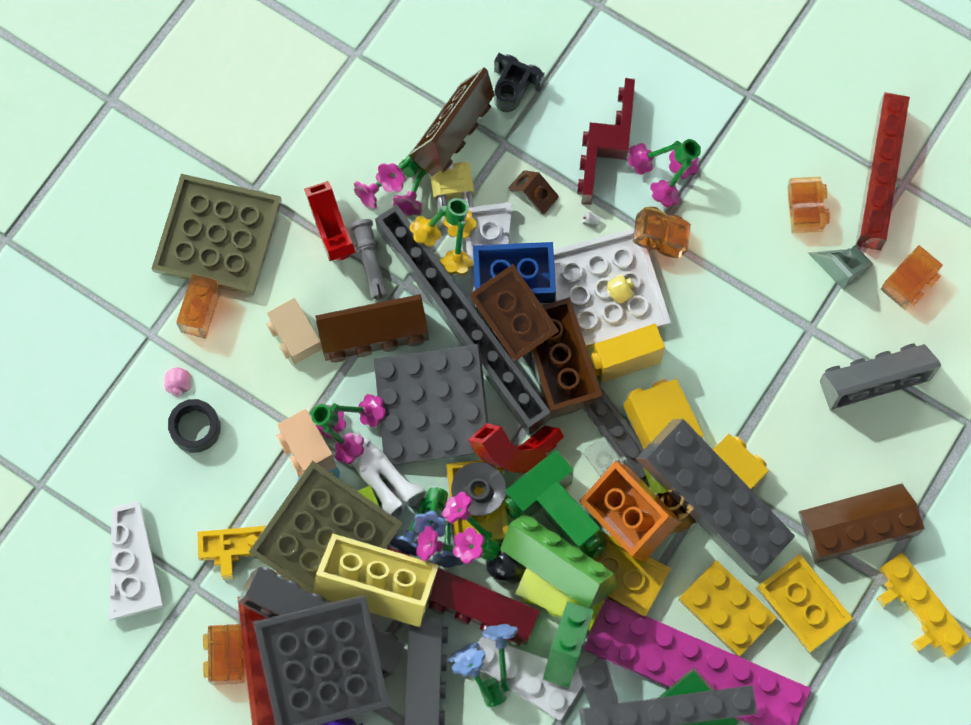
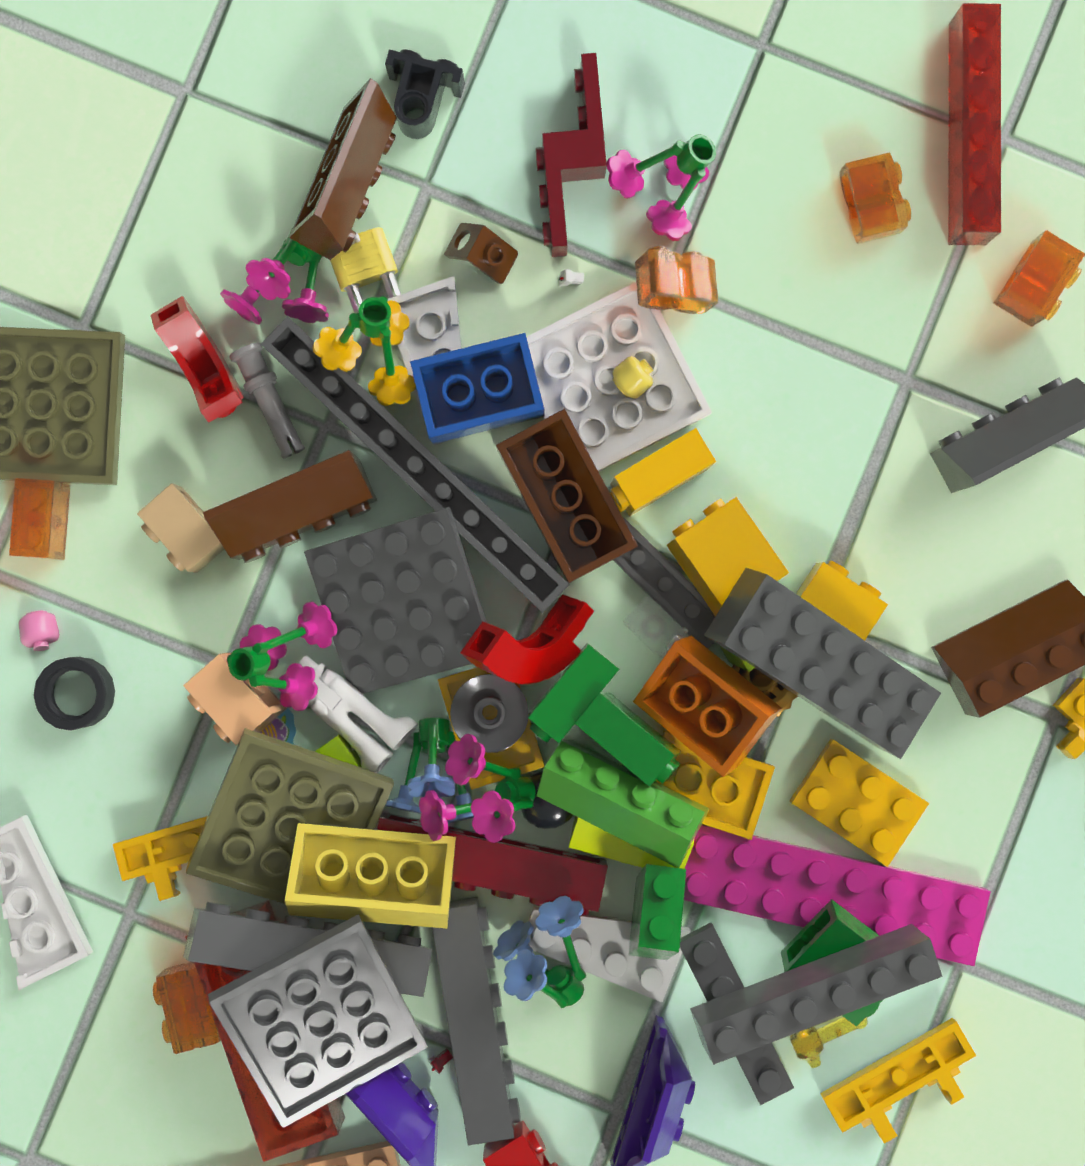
camera: 15 degrees left, 15 degrees up
reddish brown plate [468,264,559,362] -> none
yellow plate [756,554,853,654] -> none
sand green slope [808,245,873,290] -> none

